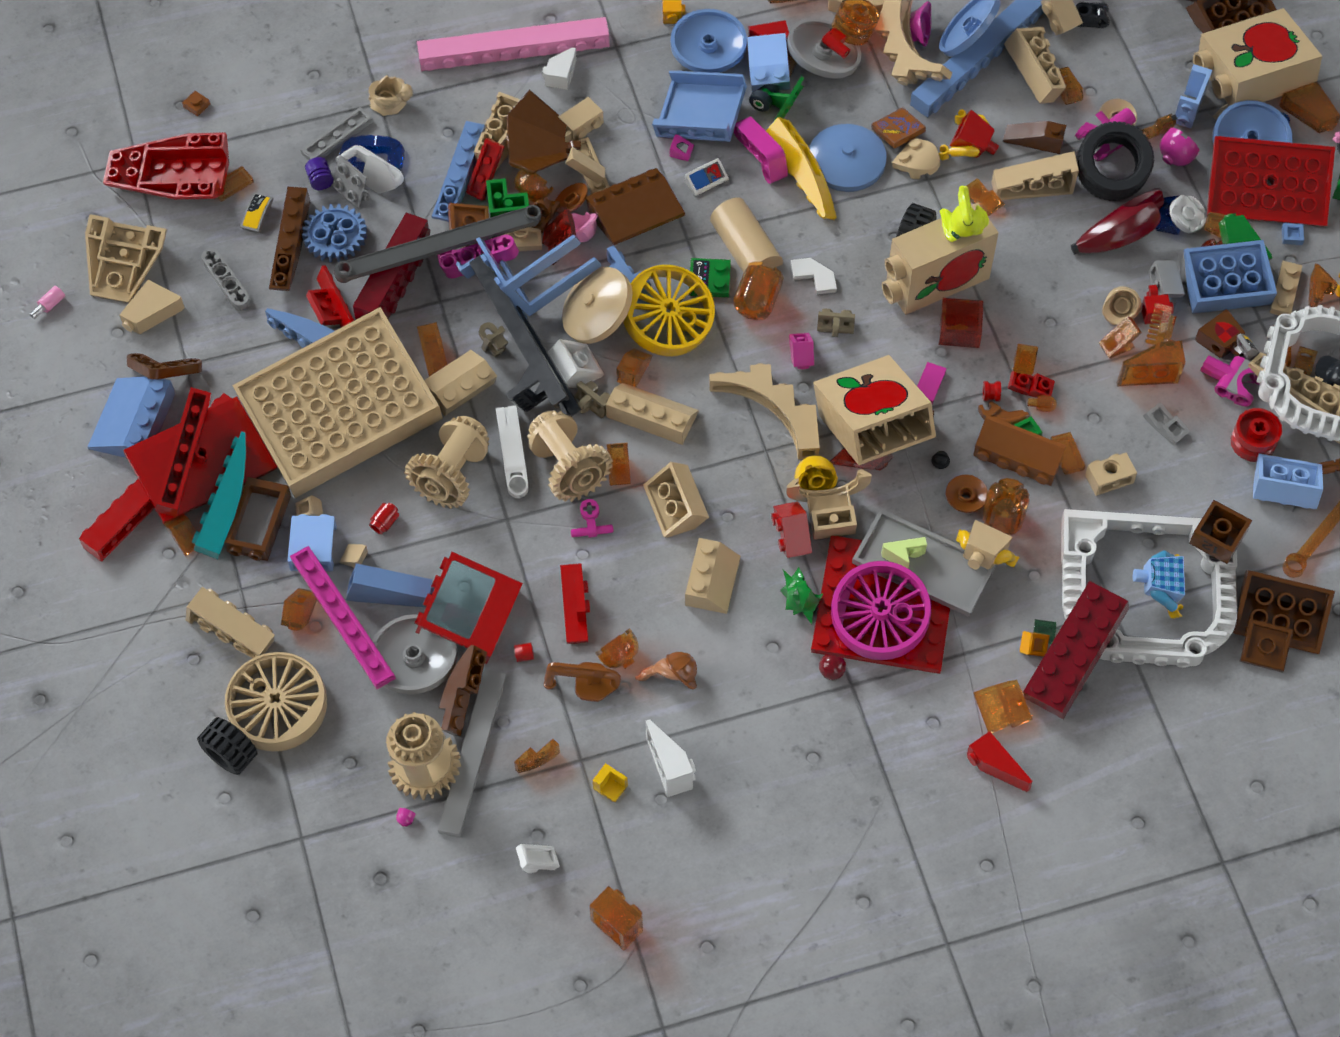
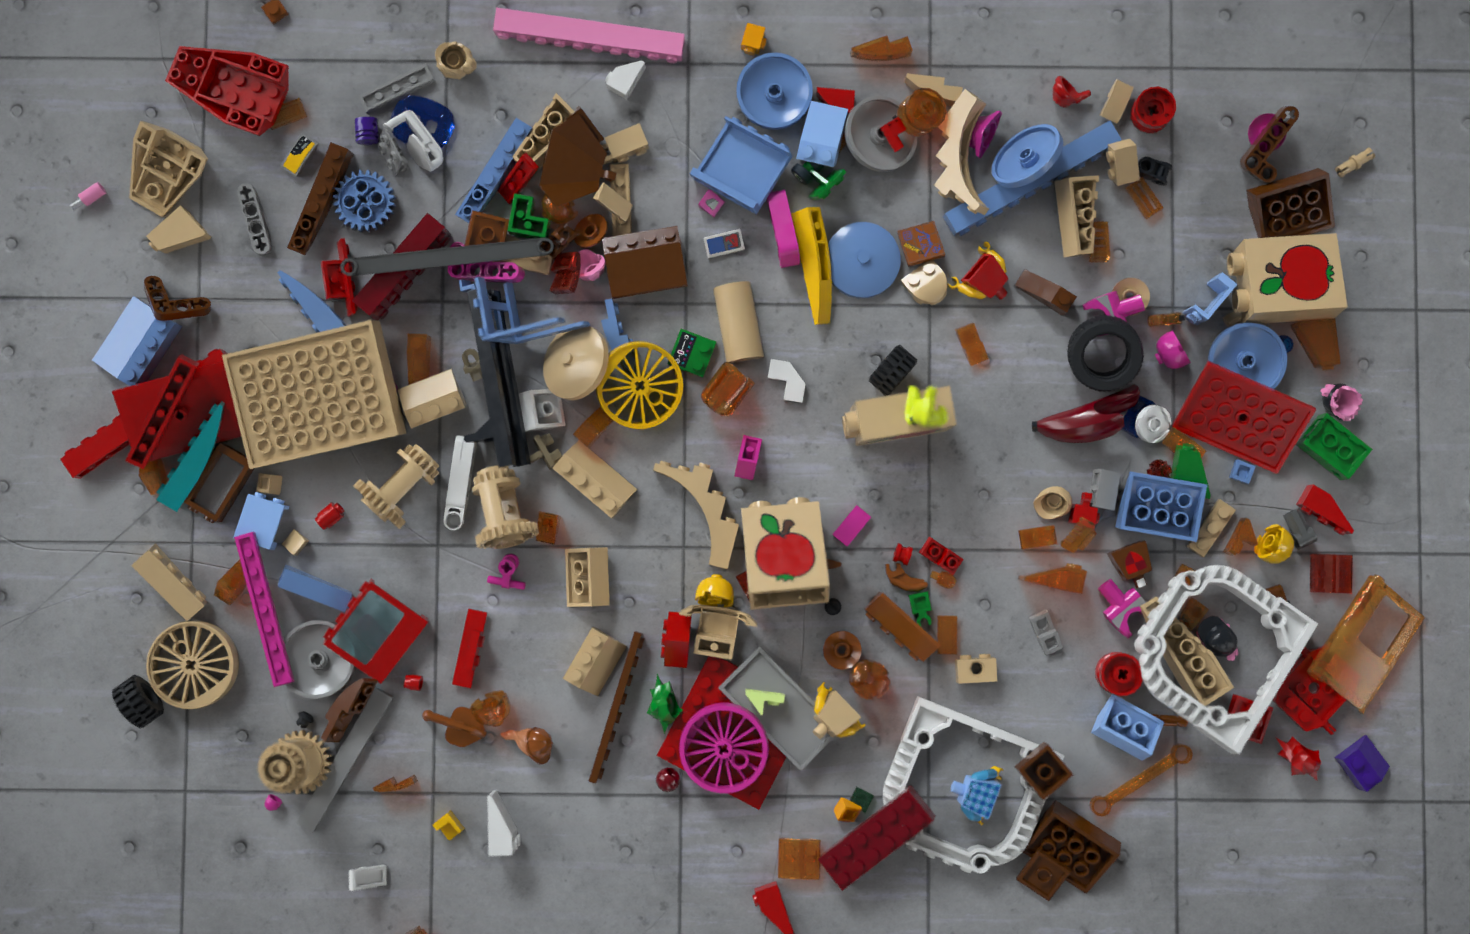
camera: 15 degrees right, 25 degrees up
dark tan hips [817,308,855,337] -> none
clear red piece [938,297,984,348] -> none
tan wedge [991,151,1079,201] -> none
clear orange slope [1013,344,1038,375] -> none
light grey slope [1237,334,1259,360] -> none
none -> reddish brown plate [588,631,645,784]
none -> clear orange tile [1125,177,1164,220]

